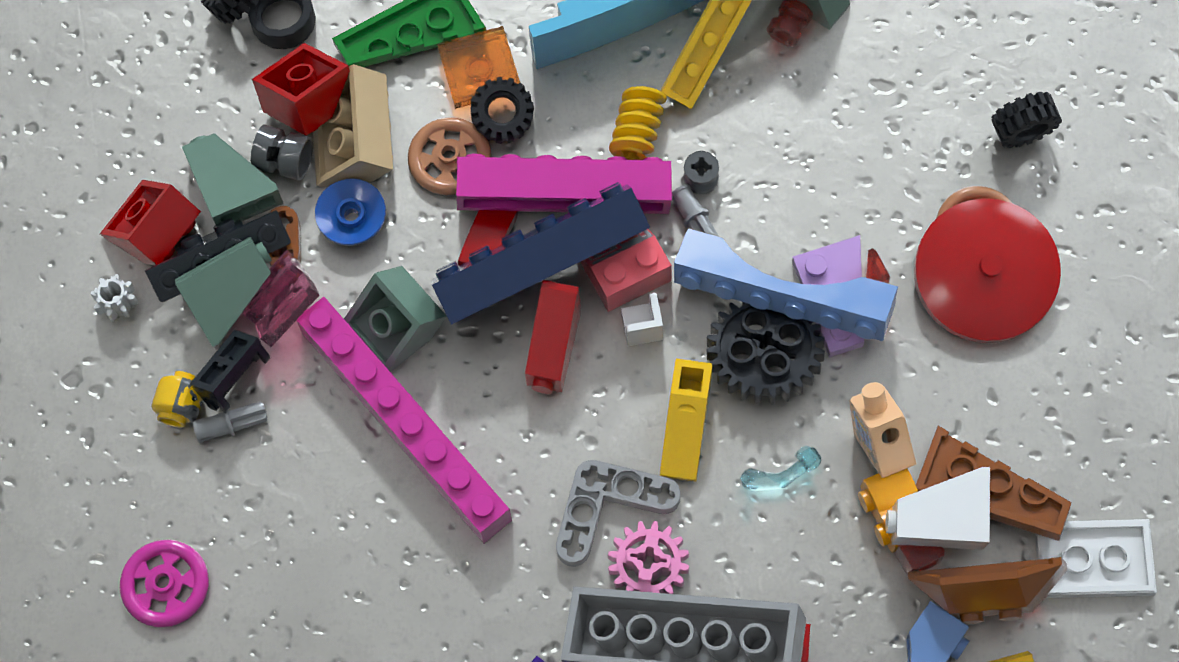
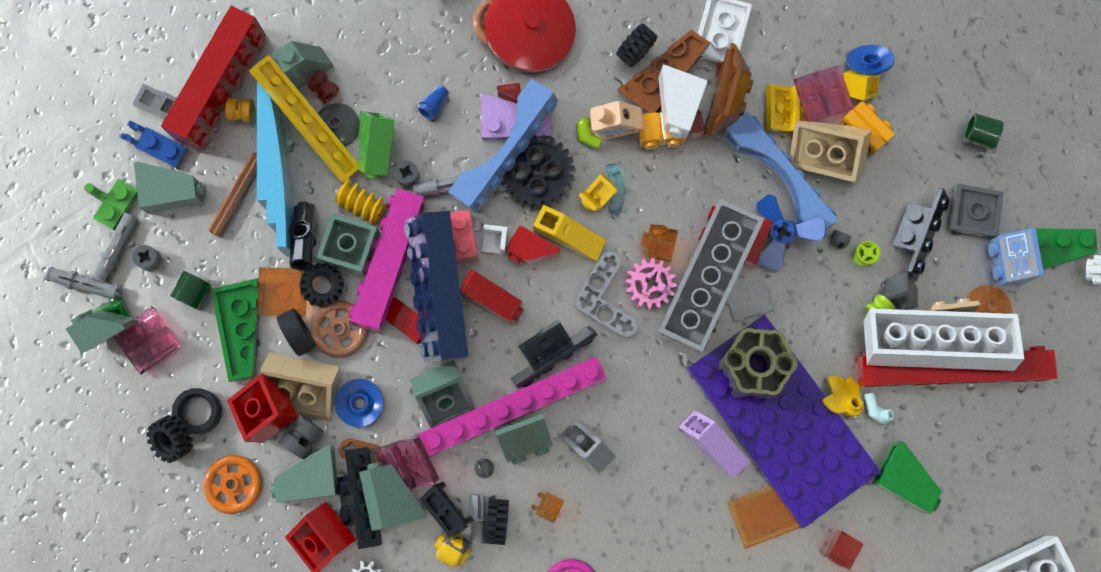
camera: 80 degrees left, 10 degrees up
none -> orange plate [203,455,262,514]
none -> black tyre [277,308,316,356]
none -> black piece [289,201,317,271]
none -> sand green brick [316,213,381,277]
none -> dark grey dish [317,103,360,147]
none -> bright green slope [359,111,395,179]
none -> blue cone [418,85,449,120]
none -> dark grey hinge [474,459,494,478]
none -> black tyre [485,498,509,545]
none -> sand green slope [495,414,553,465]
none -> red slope [505,225,561,265]
none -> black bracket [510,320,598,389]
none -> clear orange tile [532,492,564,523]
none -> light grey slope [559,419,616,474]
none -> lime arm [576,117,603,150]
none -> yellow bracket [579,174,619,212]
none -> black tyre [616,23,658,68]
none -> clear orange brick [640,224,678,262]

